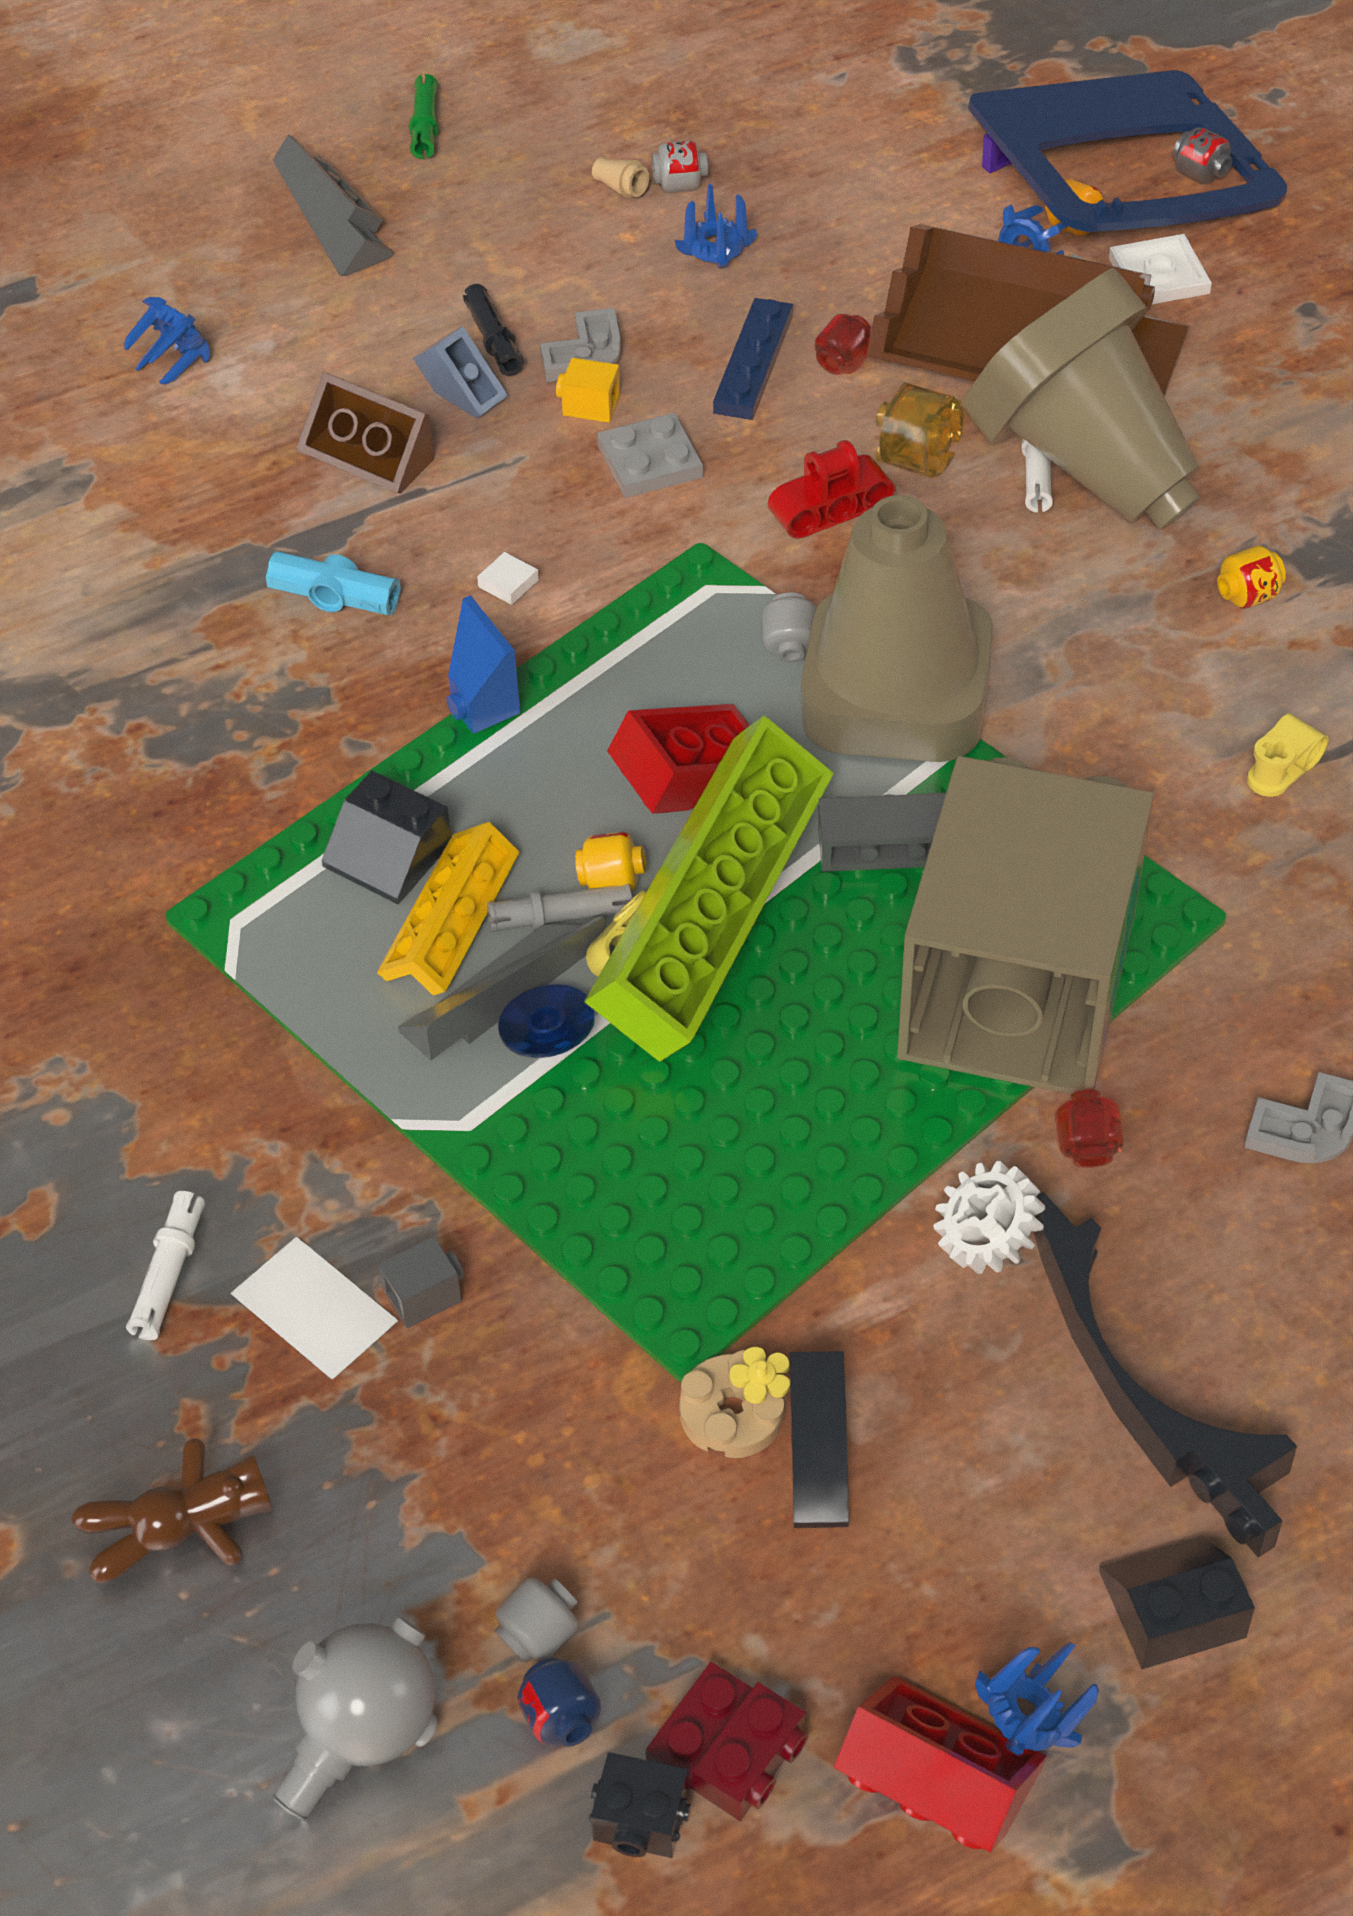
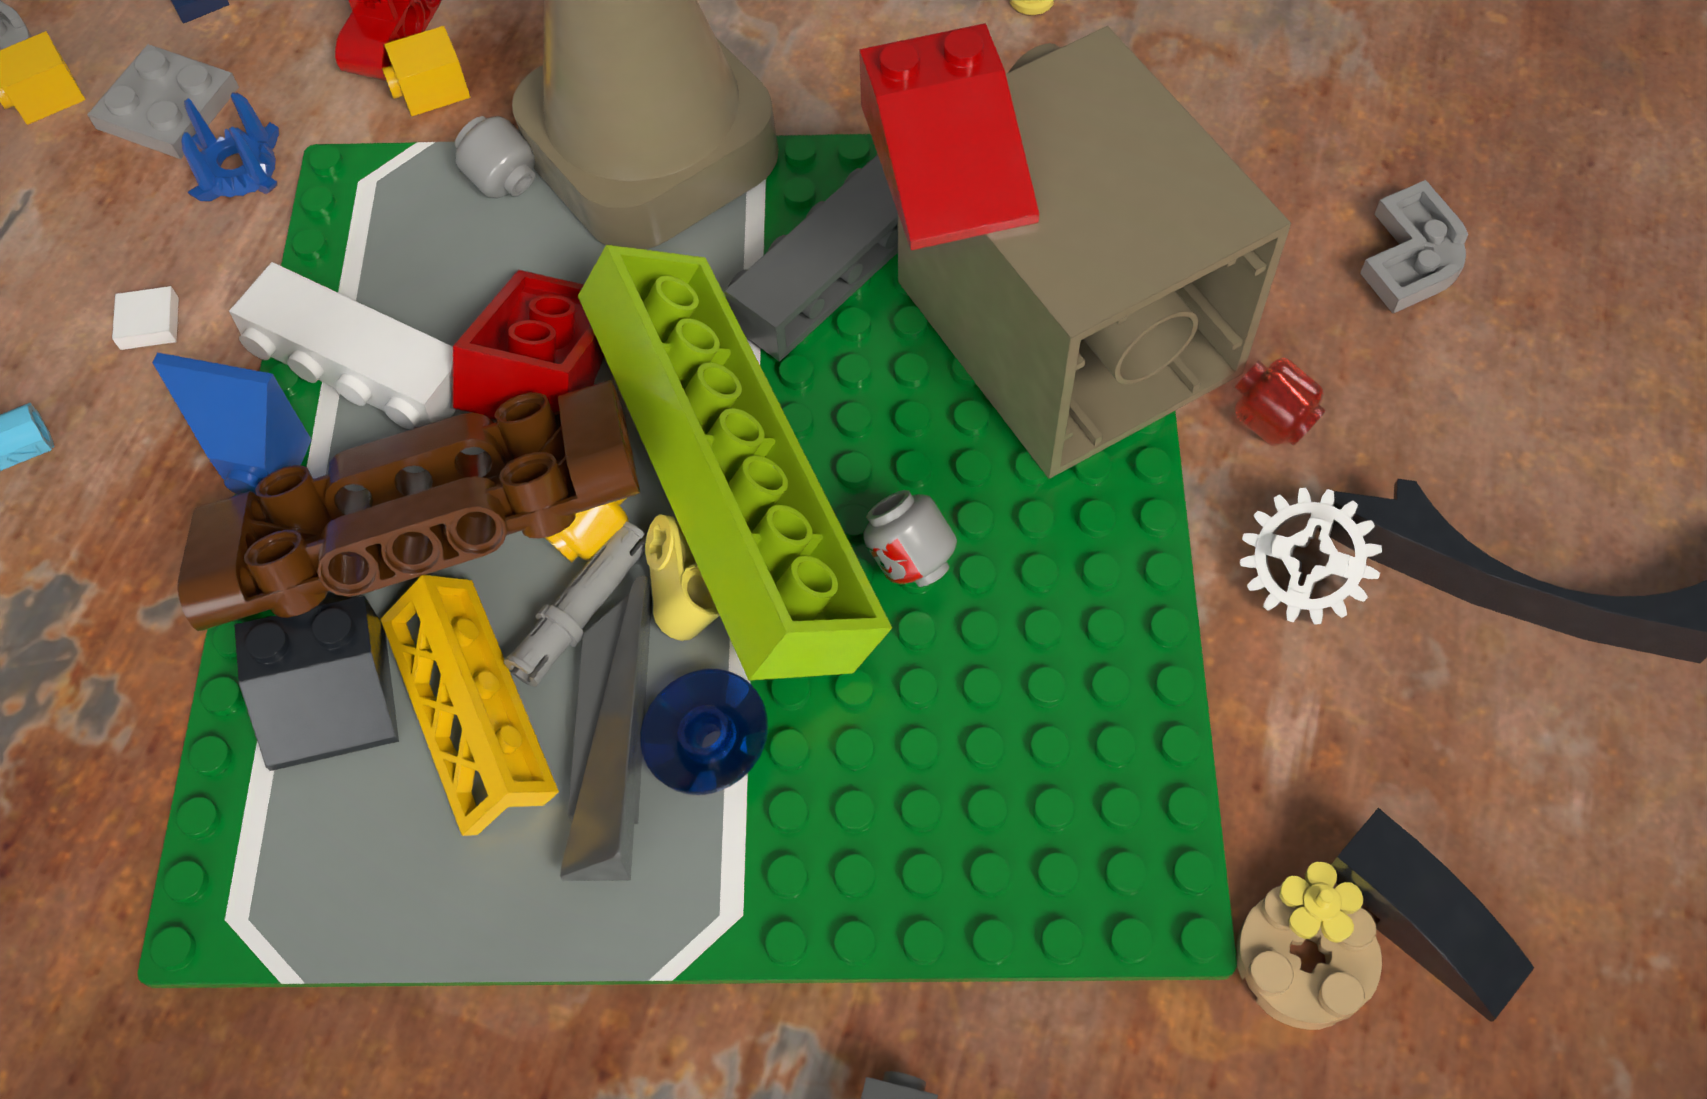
camera: 45 degrees left, 10 degrees up
none -> reddish brown panel [177,380,641,631]
none -> blue piece [181,93,279,201]
none -> white brick [229,262,457,430]
none -> yellow brick [382,26,471,117]
none -> red slope [859,23,1039,250]
none -> light grey head [863,490,957,587]

